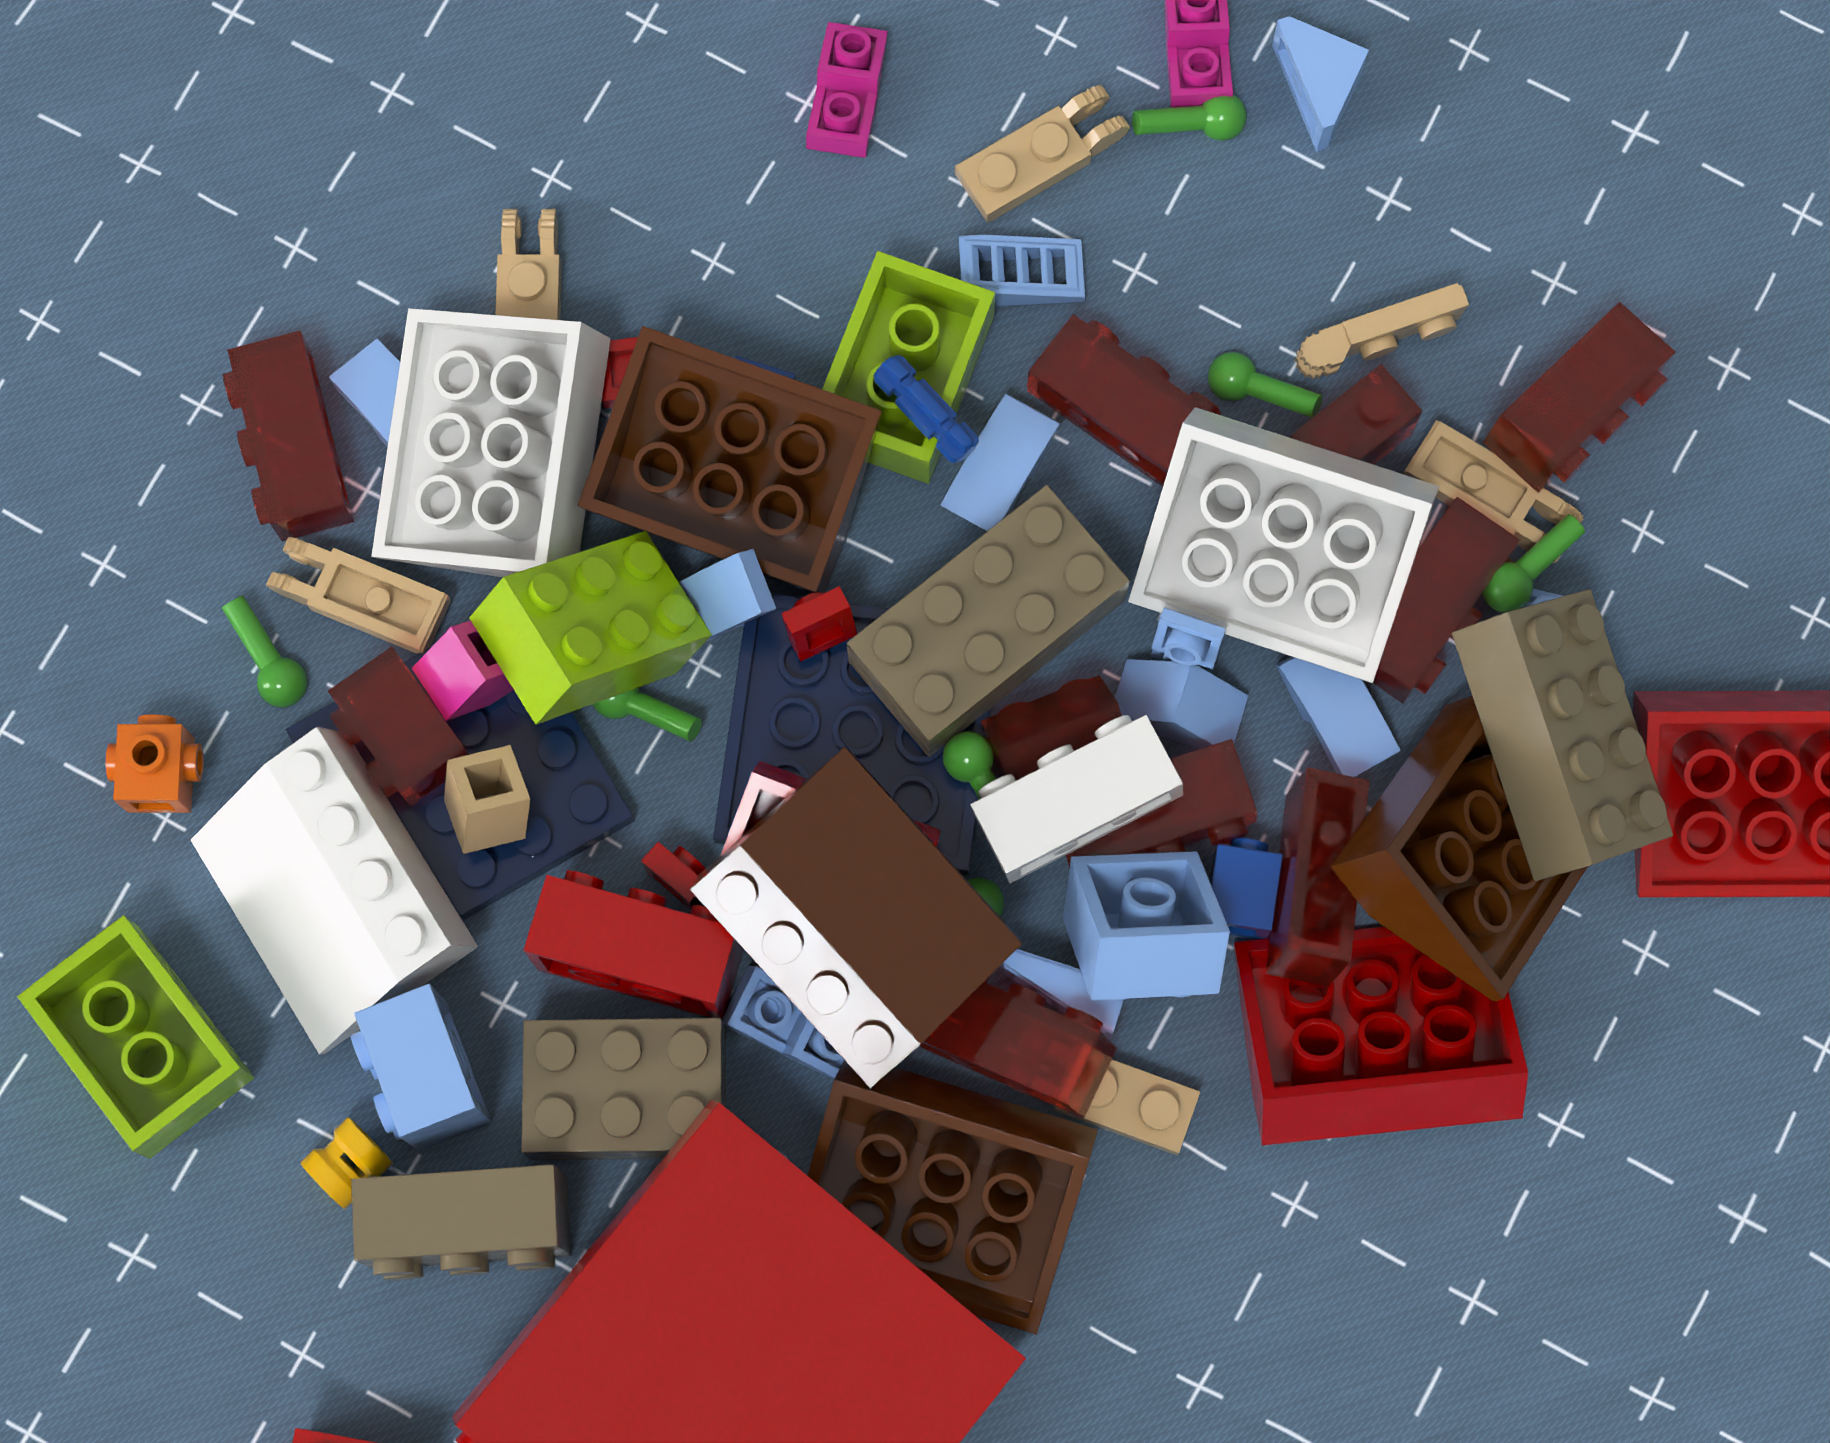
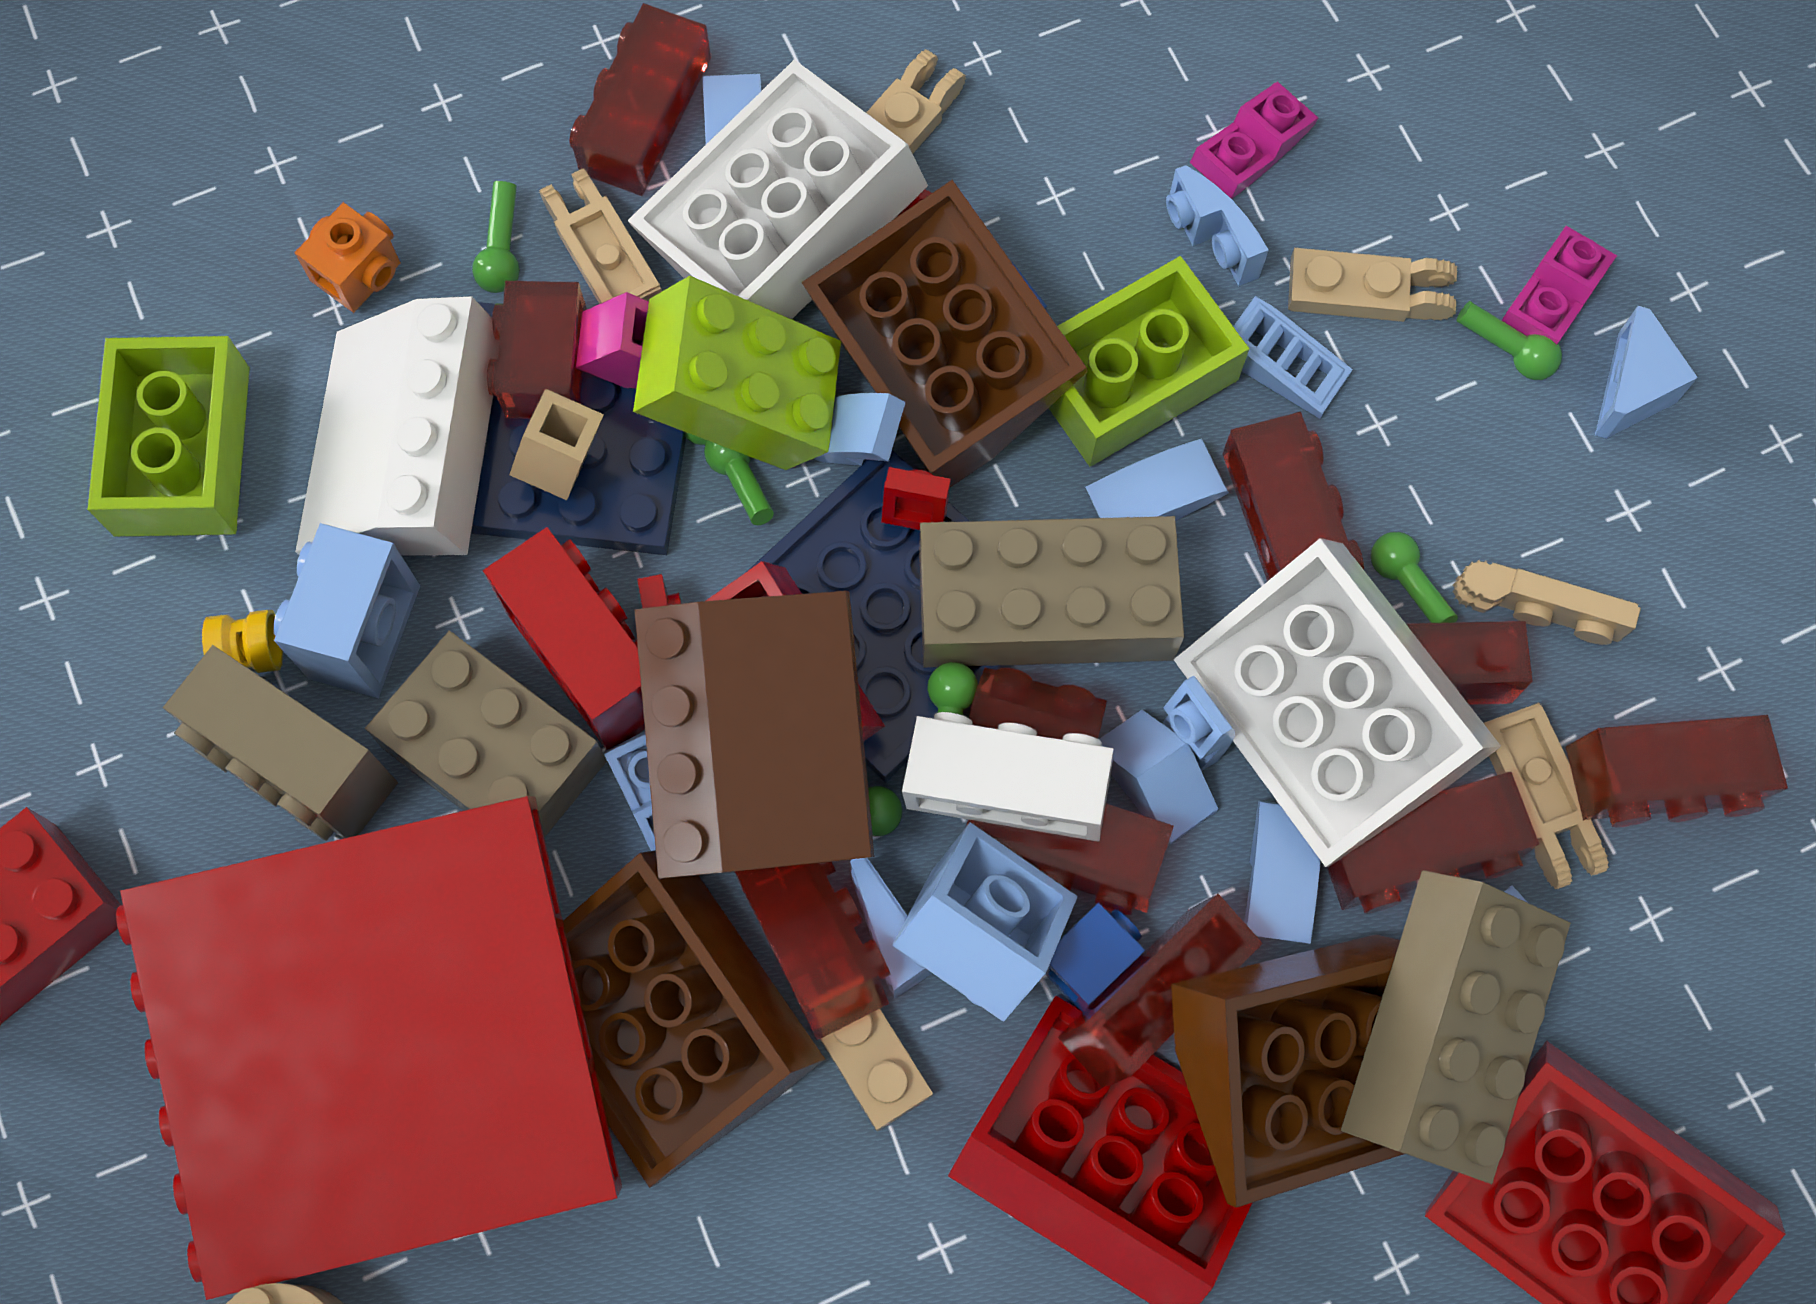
camera: 35 degrees right, 5 degrees down
blue axle [873,355,979,463] -> none
bright green bar [1482,514,1585,613] -> none
none -> light blue slope [1166,165,1269,286]

